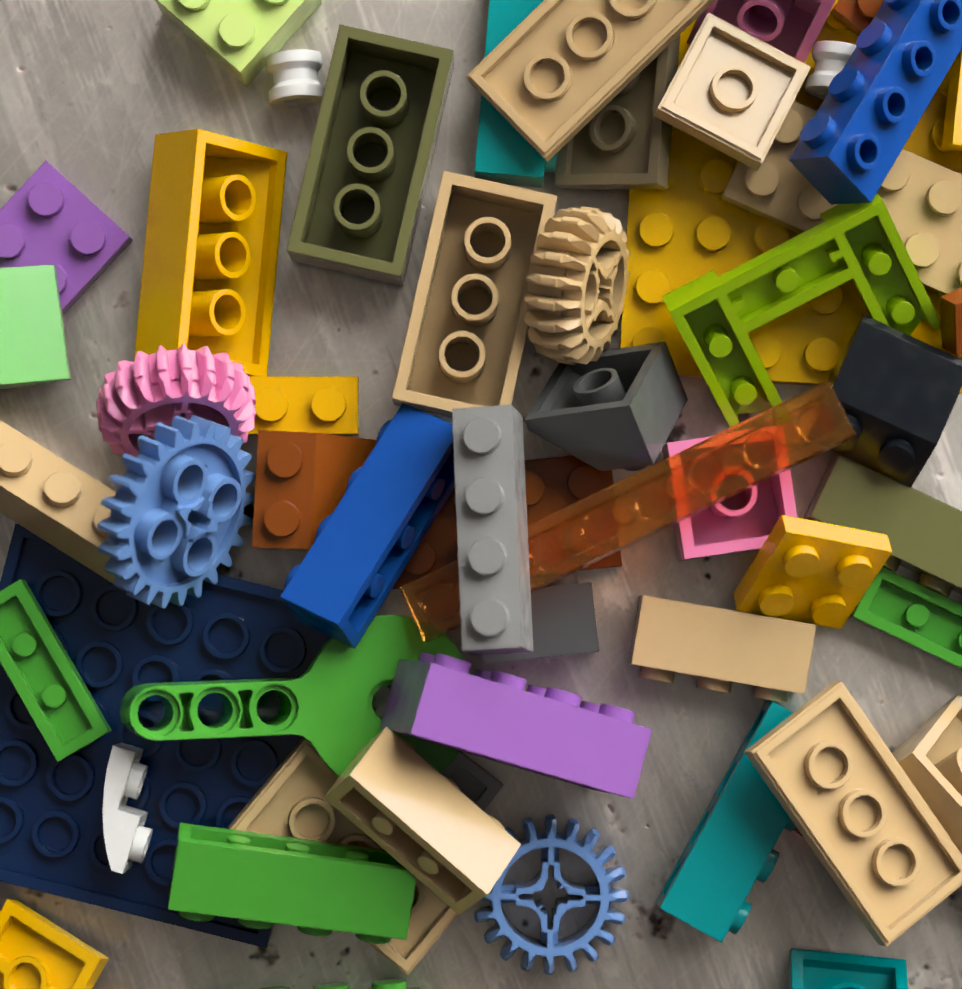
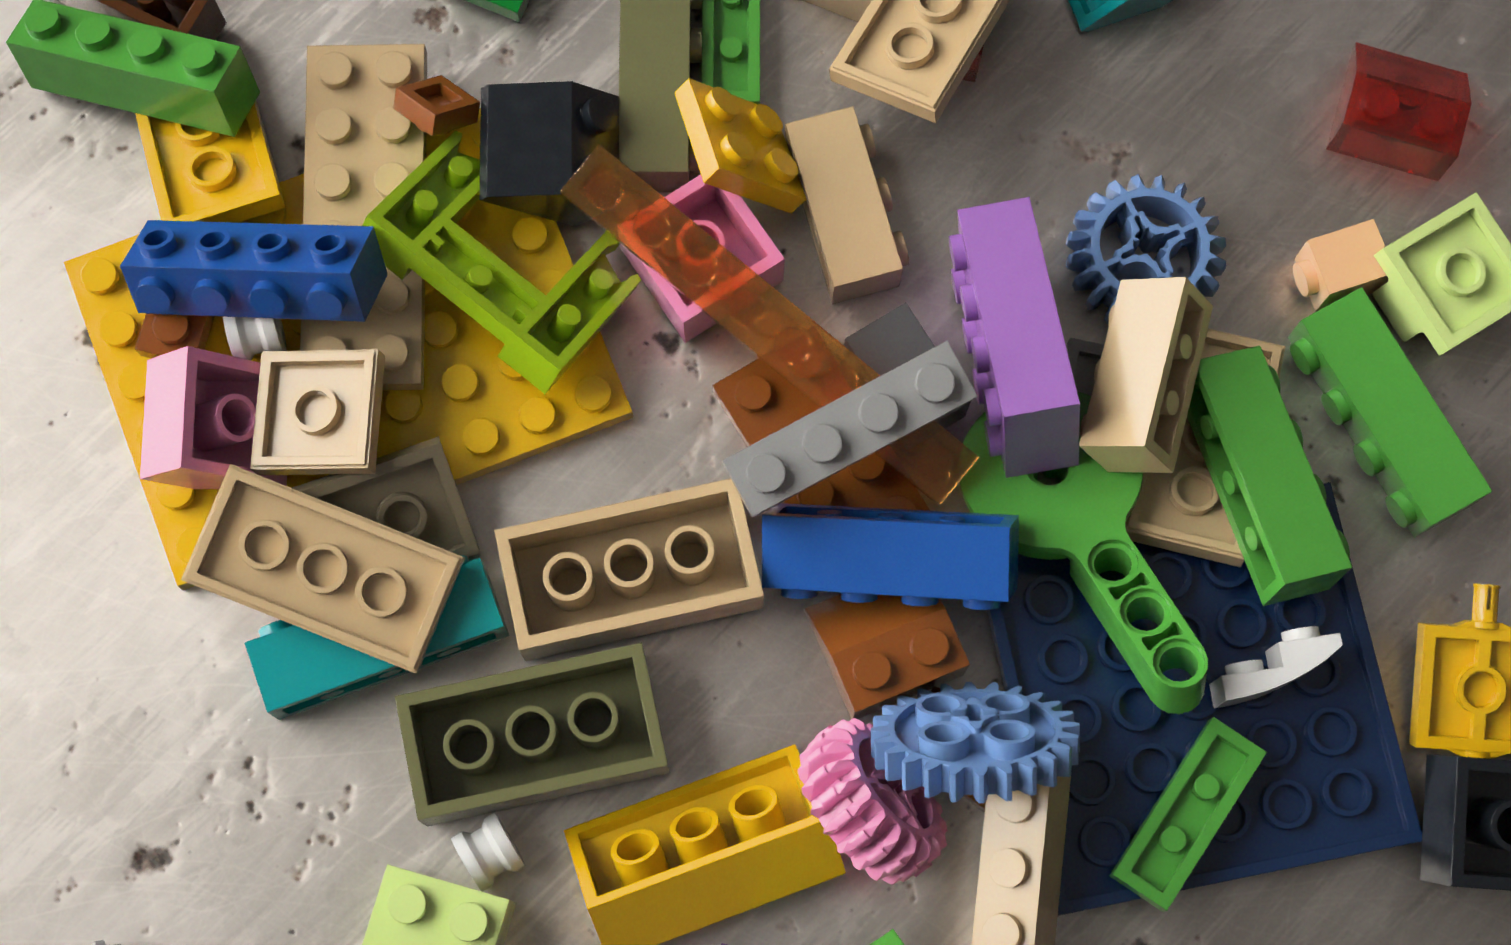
camera: 115 degrees left, 10 degrees down
yellow plate [248,376,359,436] -> none
tan gear [523,206,631,365] -> none
dark grey slope [524,342,688,471] -> none
teal brick [655,700,796,943] -> none

